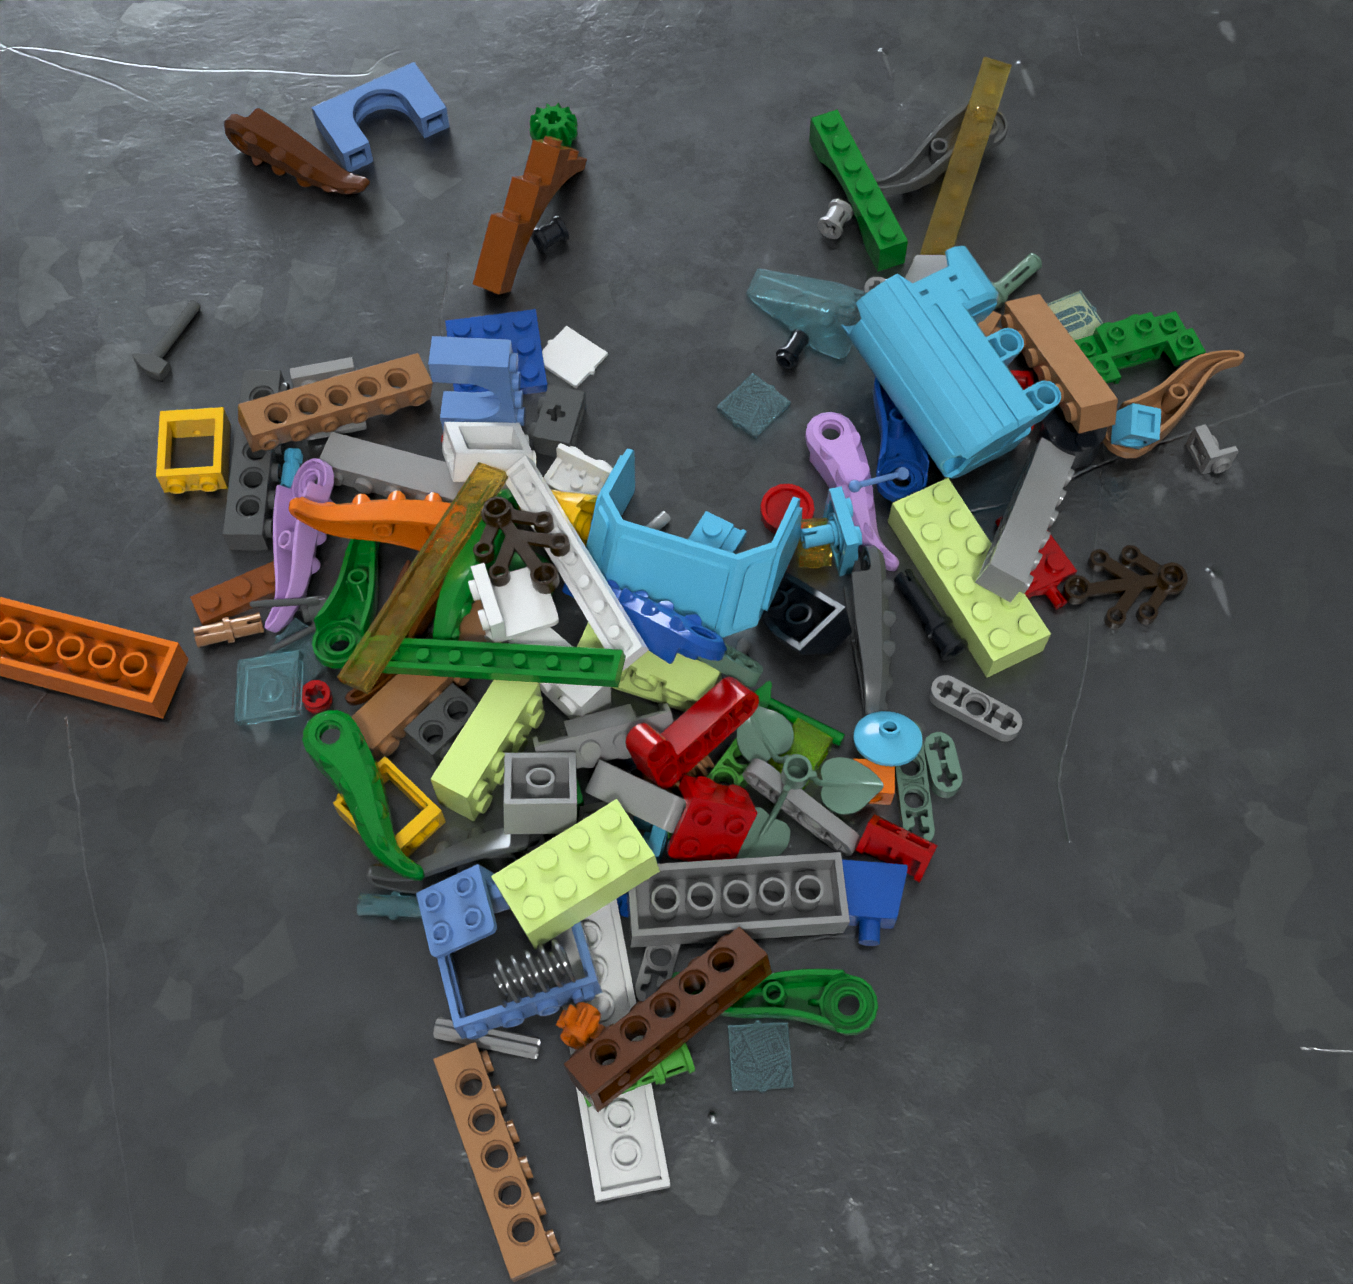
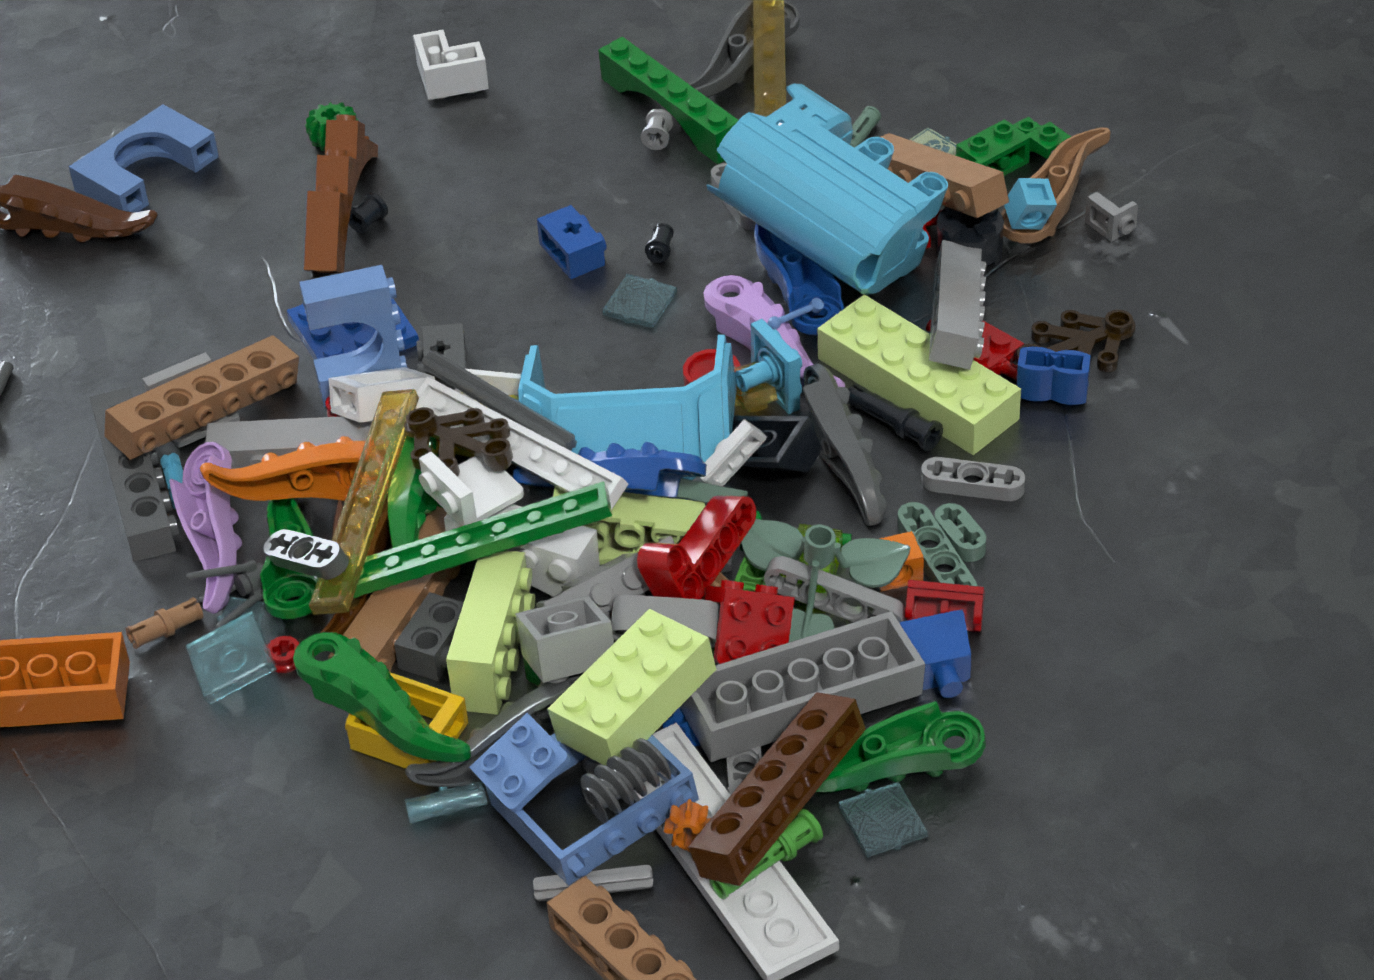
camera: 15 degrees left, 20 degrees down
yellow window [156,407,231,494] -> none
dark orange plate [190,561,275,626] -> none
white piece [542,326,608,389] -> none
clear light blue wedge [746,268,867,361] -> none
medium azure dish [853,711,923,767] -> none
none -> dark grey beam [263,529,349,580]
none -> white brick [413,30,489,100]
none -> dark grey axle [422,351,577,451]
none -> blue brick [537,205,607,279]
none -> white plate [700,420,767,486]
none -> blue brick [1017,347,1091,405]

